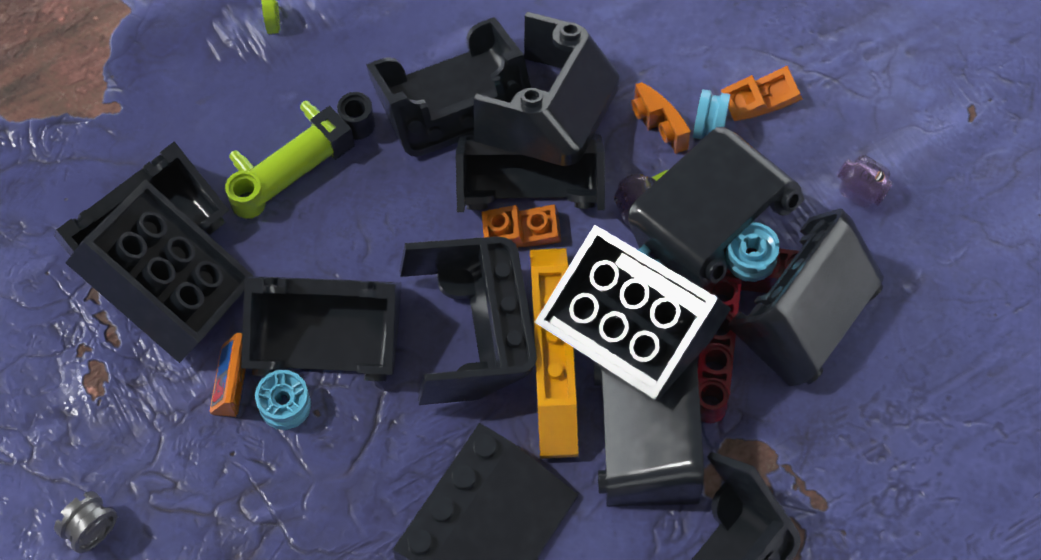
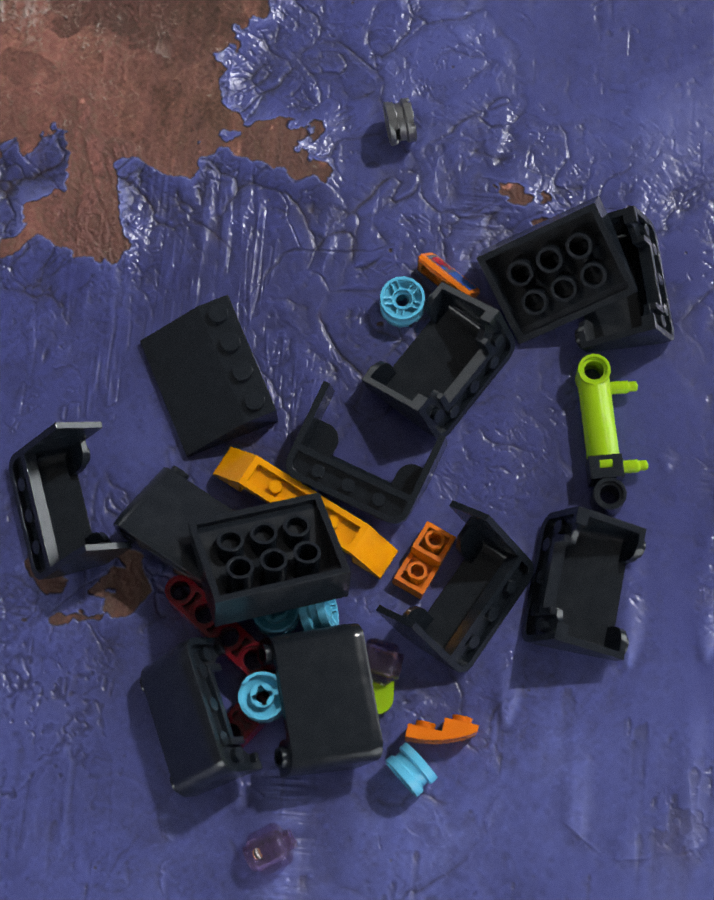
camera: 125 degrees right, 10 degrees up
black windscreen [474,12,619,166] -> none
orange slope [721,66,803,121] -> none

